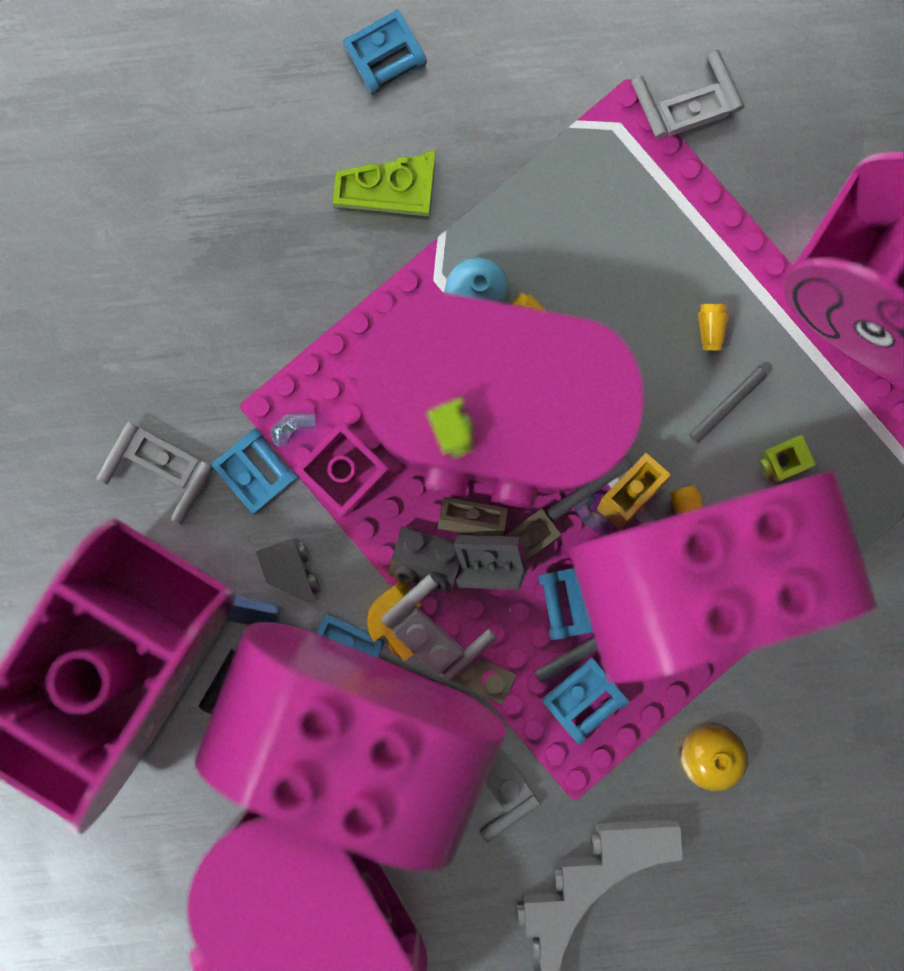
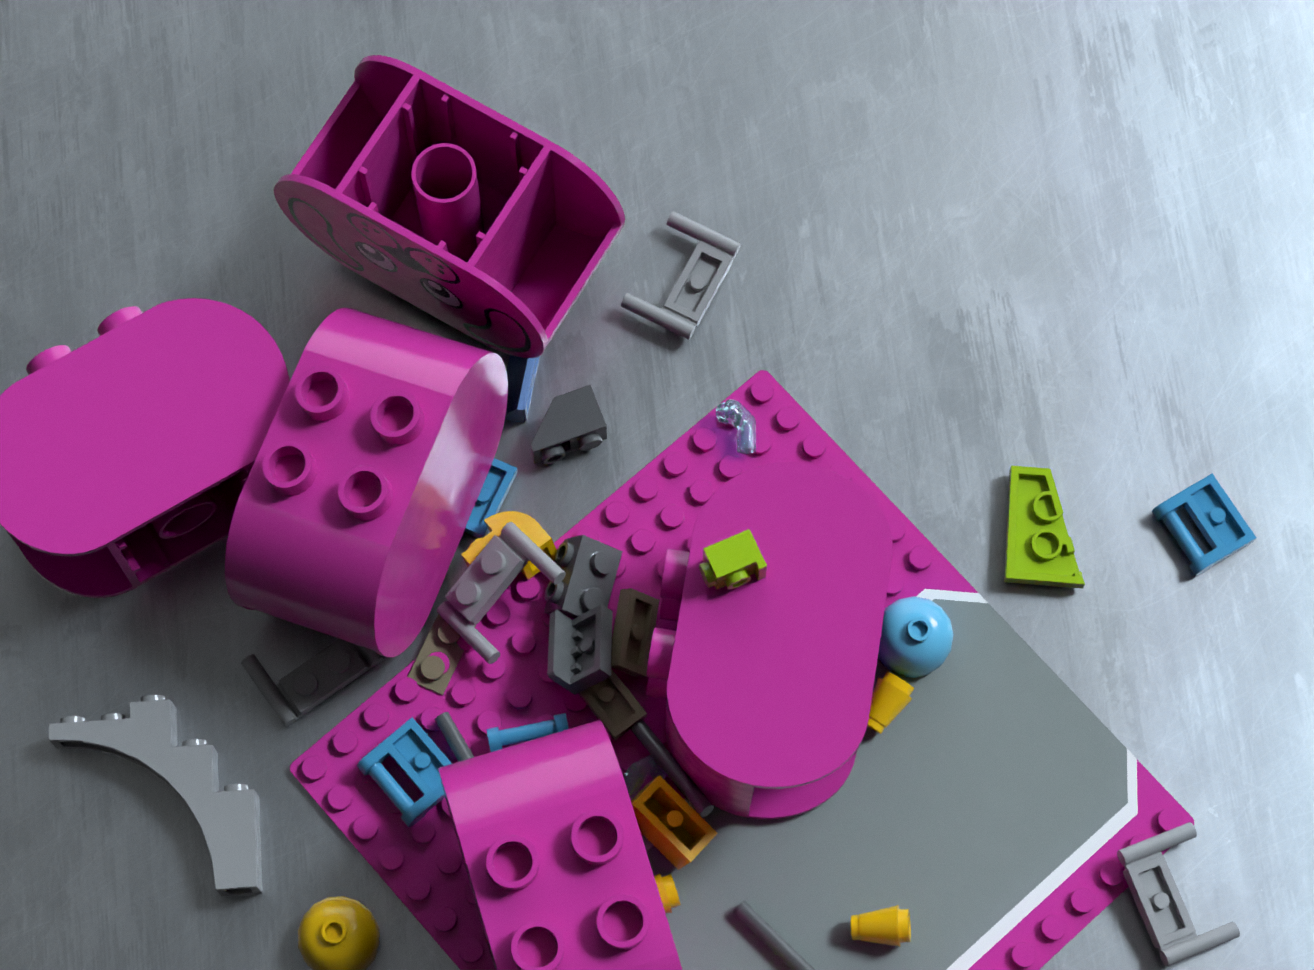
camera: 90 degrees right, 15 degrees down
dark azure plate [211,428,299,515] -> none
dark pink brick [294,422,390,518] -> none

